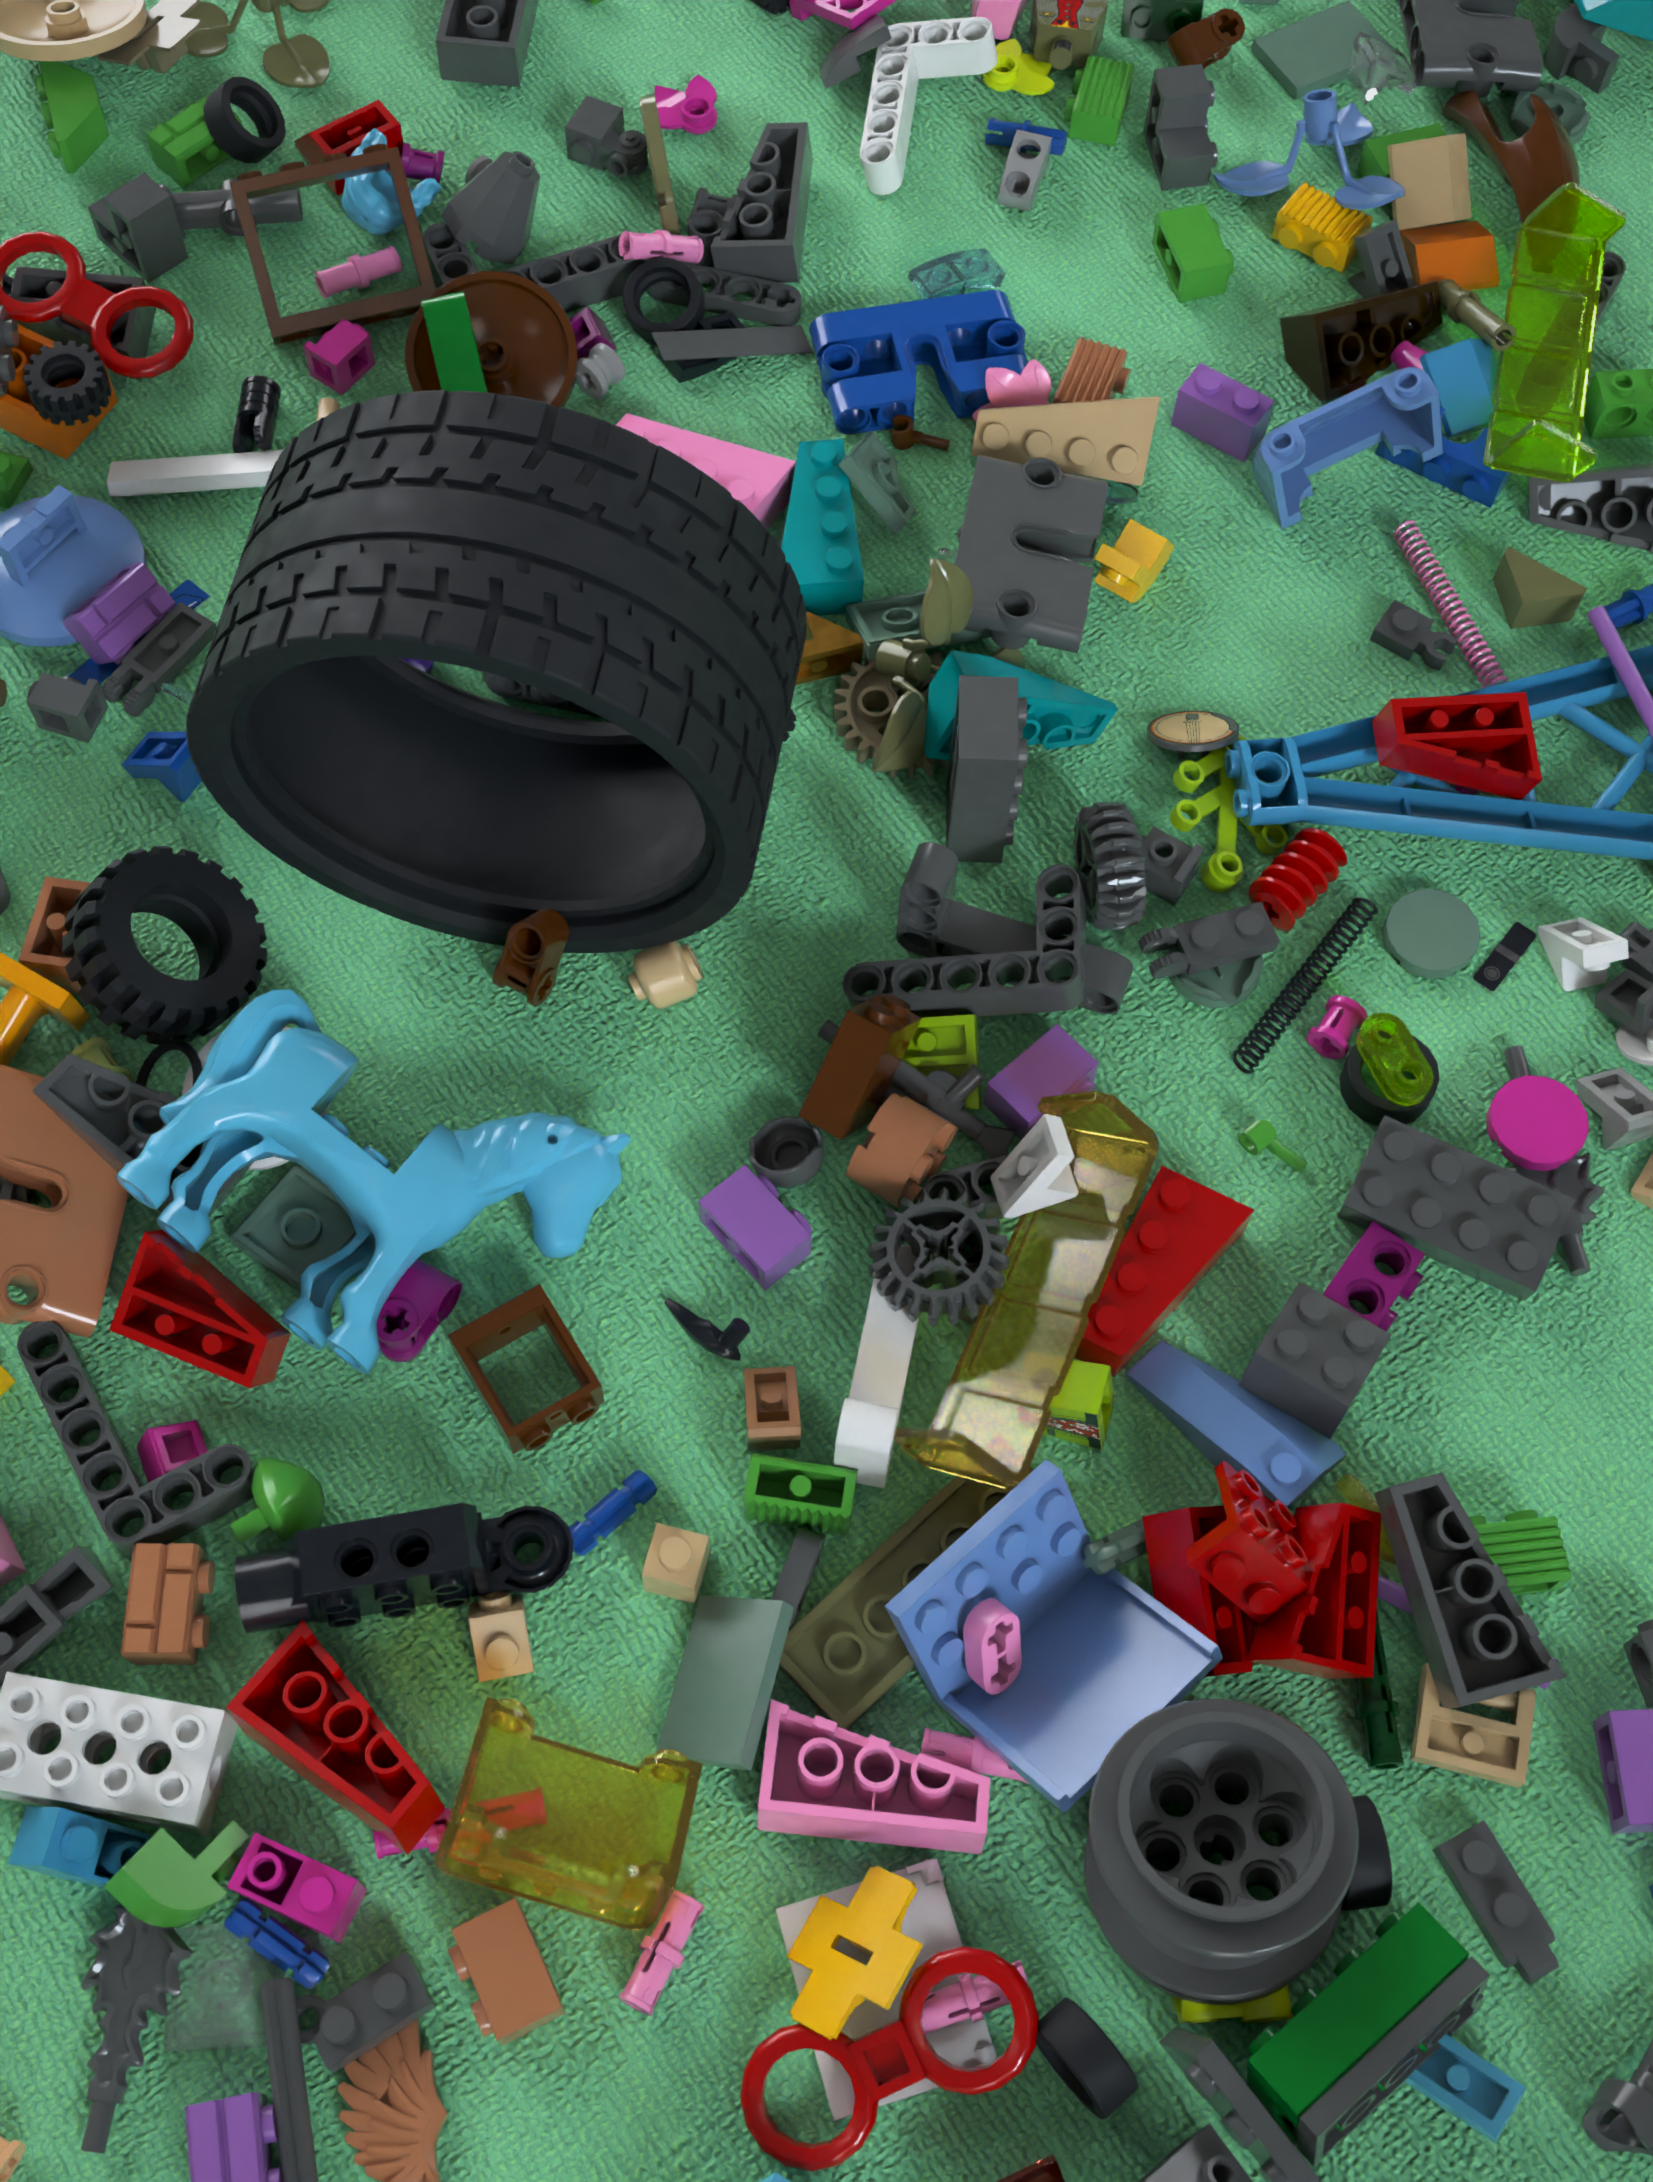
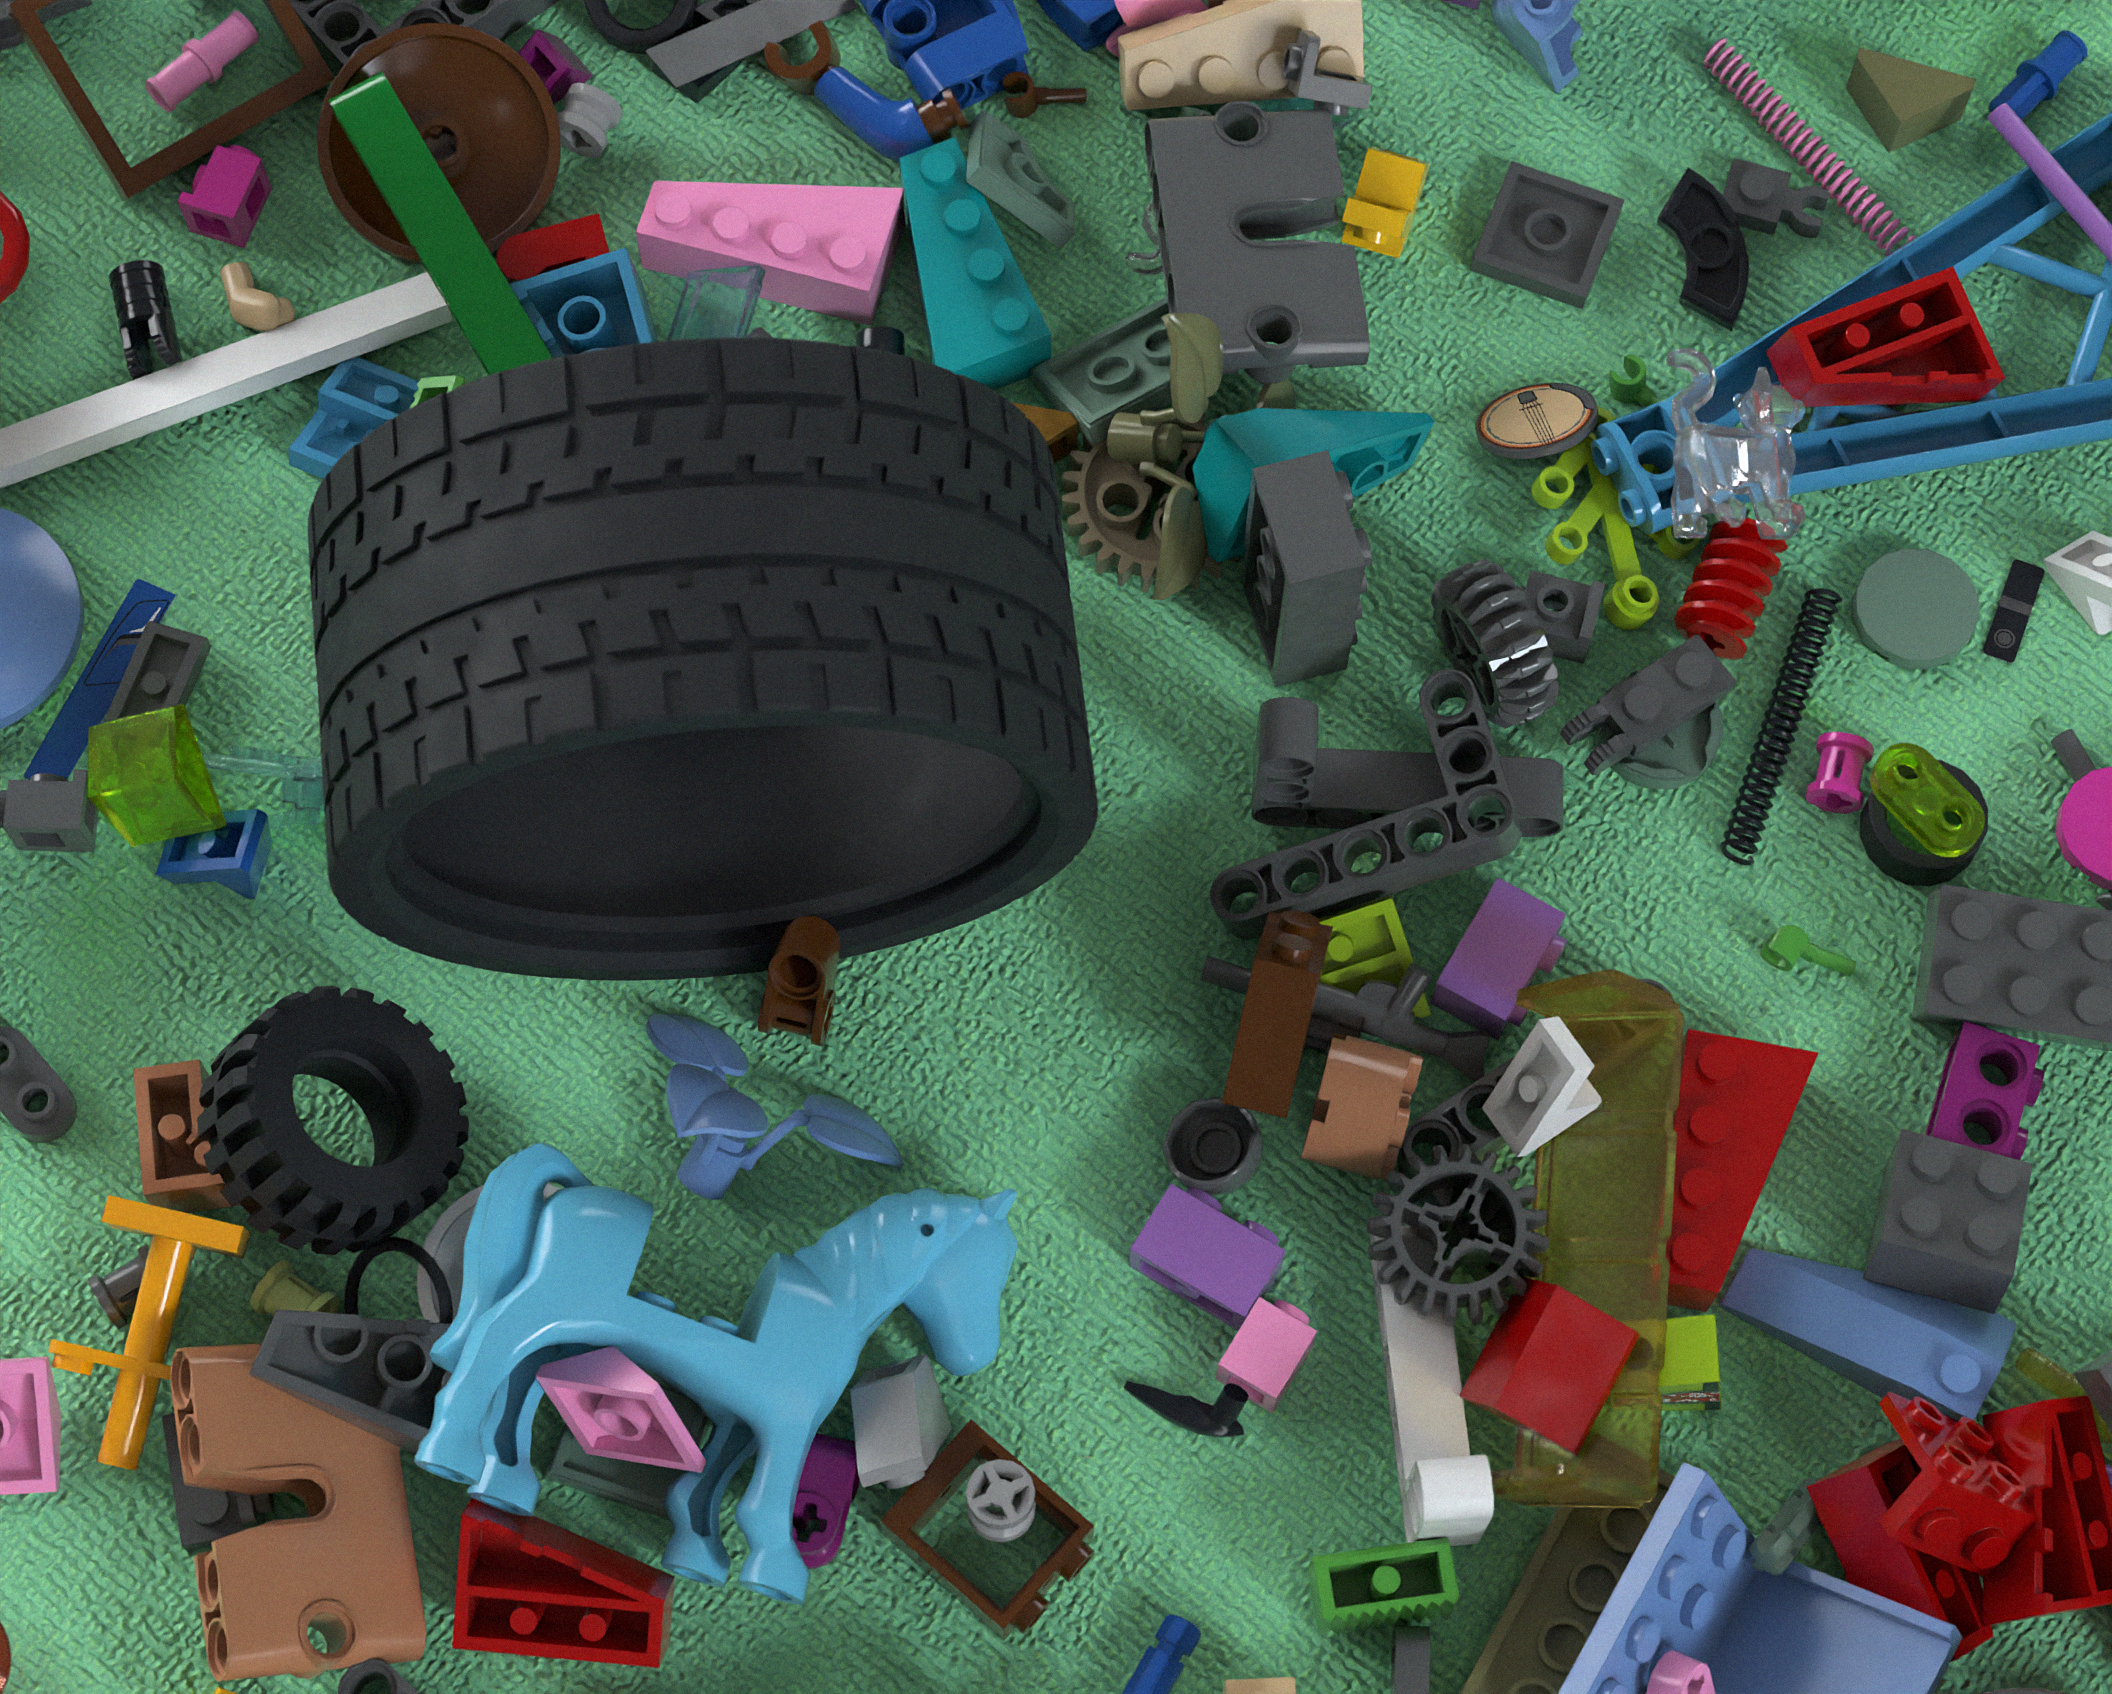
camera: 15 degrees left, 5 degrees up
medium lavender brick [62,562,176,665] -> none
tan head [628,941,704,1010] -> none
medium nougat slope [744,1366,801,1451] -> none
none -> clear neon green slope [88,703,227,847]
none -> bright pink slope [535,1346,707,1473]
none -> medium blue plant [646,1013,904,1200]
none -> piece [764,19,971,162]
none -> light grey slope [850,1353,952,1489]
none -> light grey wheel [966,1459,1035,1543]
none -> bright pink brick [1215,1297,1317,1414]
none -> dark grey bracket [1282,29,1372,116]
none -> red slope [1459,1277,1640,1456]
none -> dark grey tile [1470,161,1625,310]
none -> bright green hand [1609,355,1662,407]
none -> black tile [1657,168,1749,331]
none -> clear animal [1666,348,1806,540]

